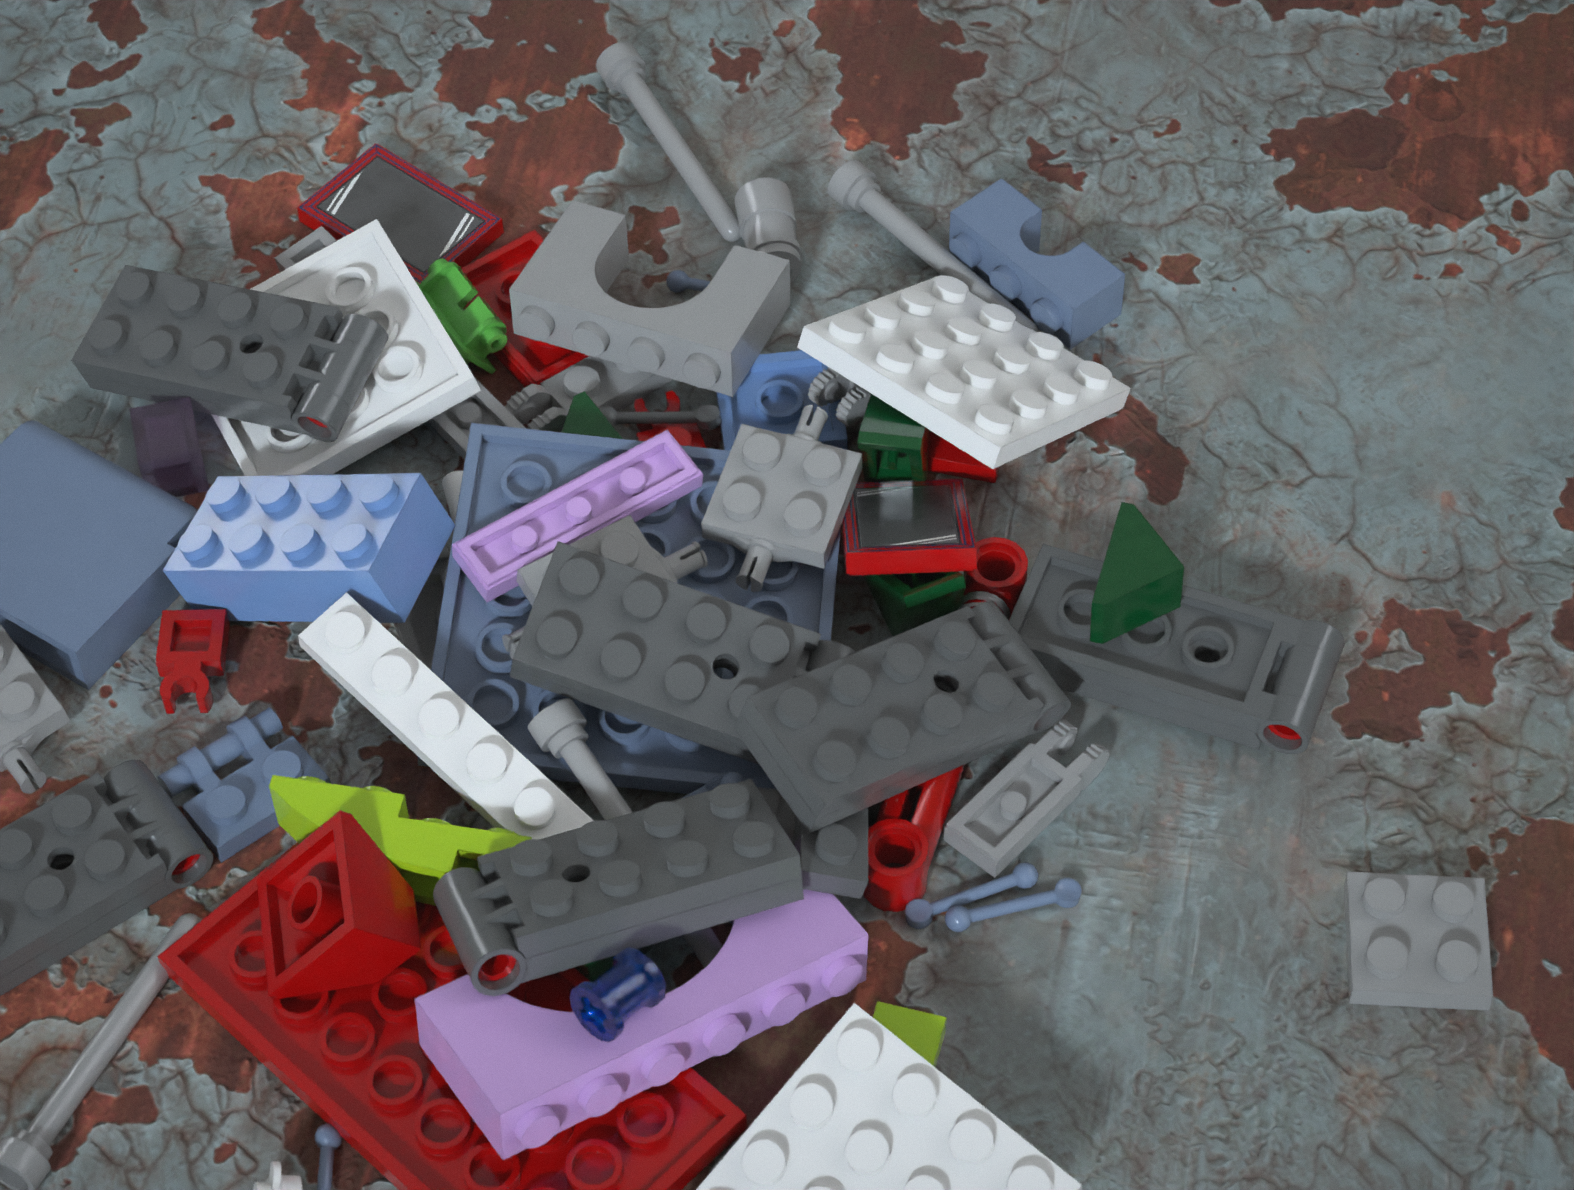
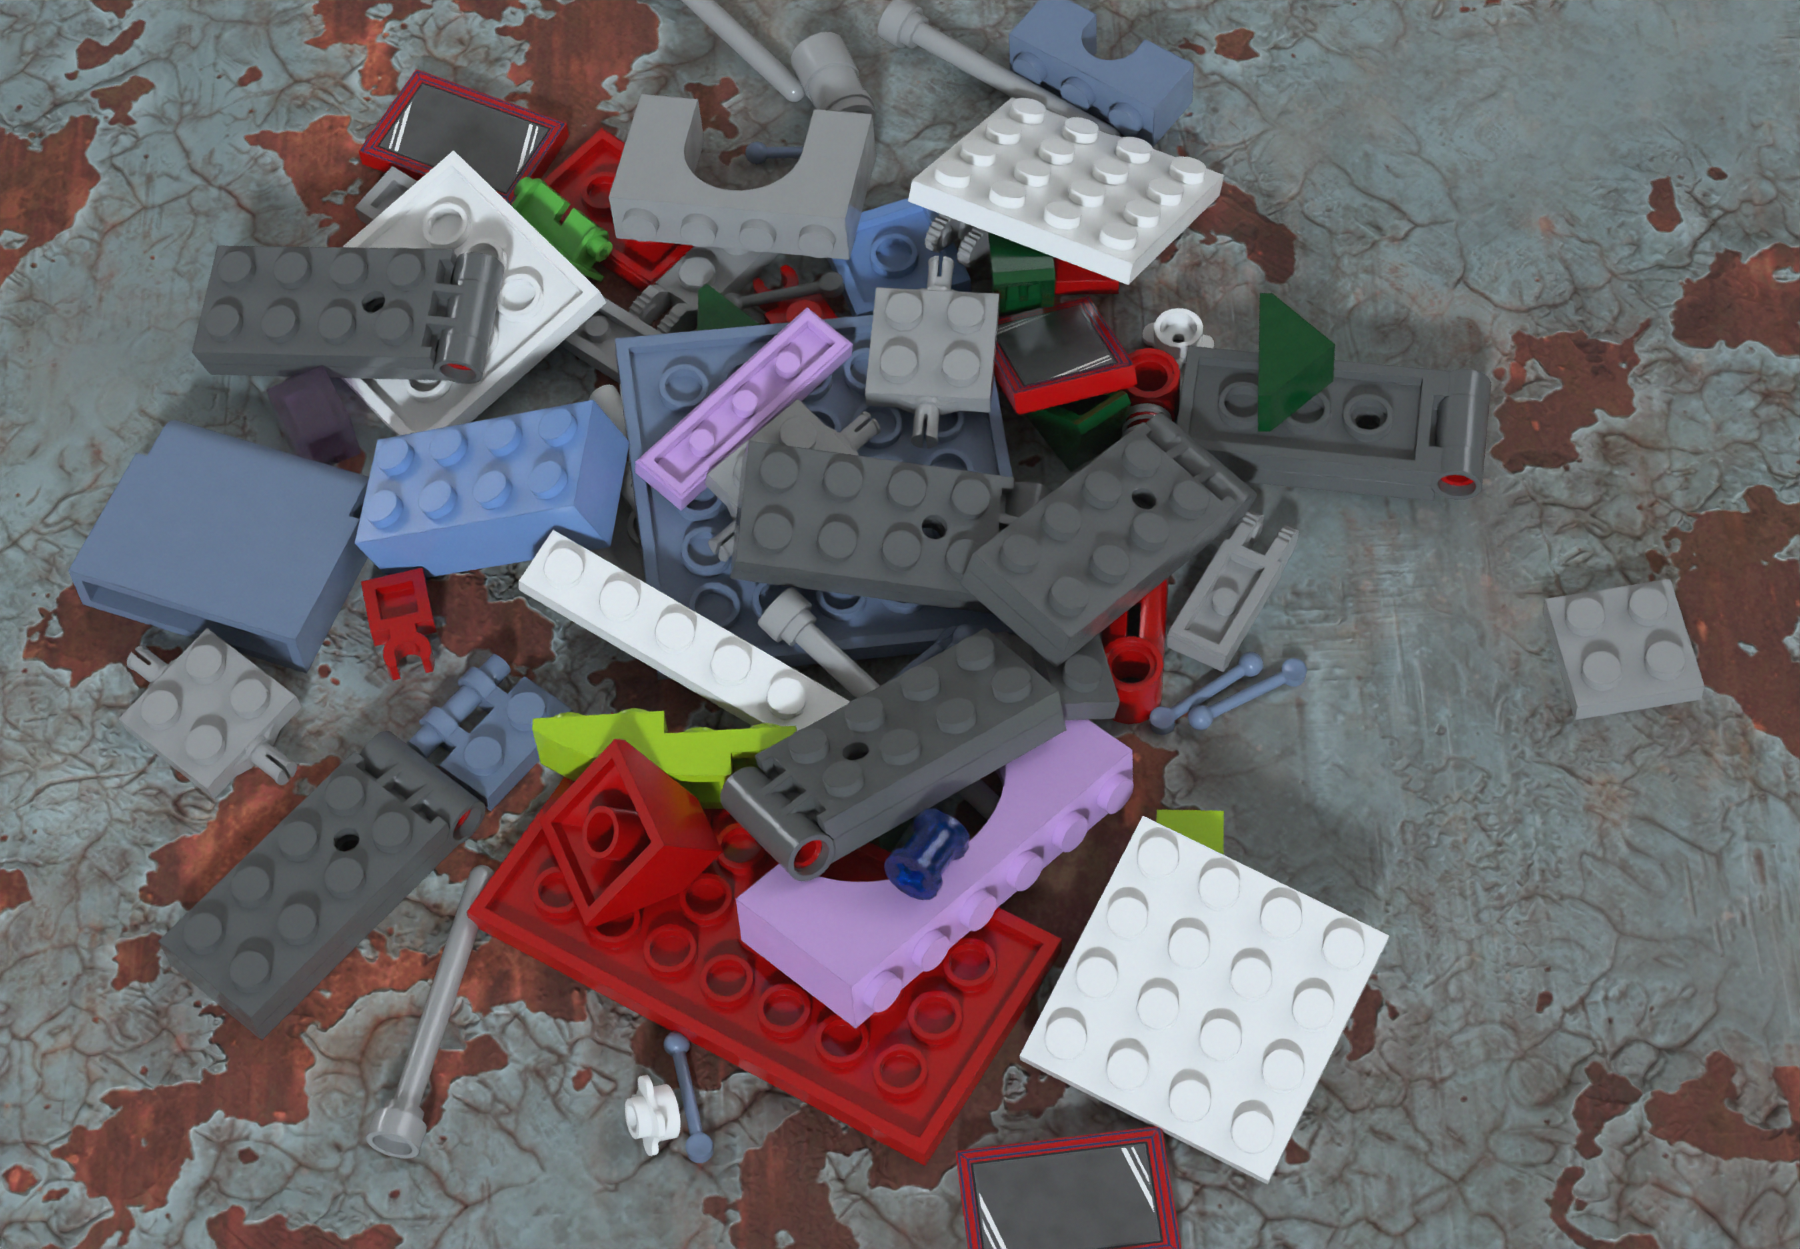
camera: 10 degrees left, 5 degrees up
none -> white plate [1143,308,1214,369]

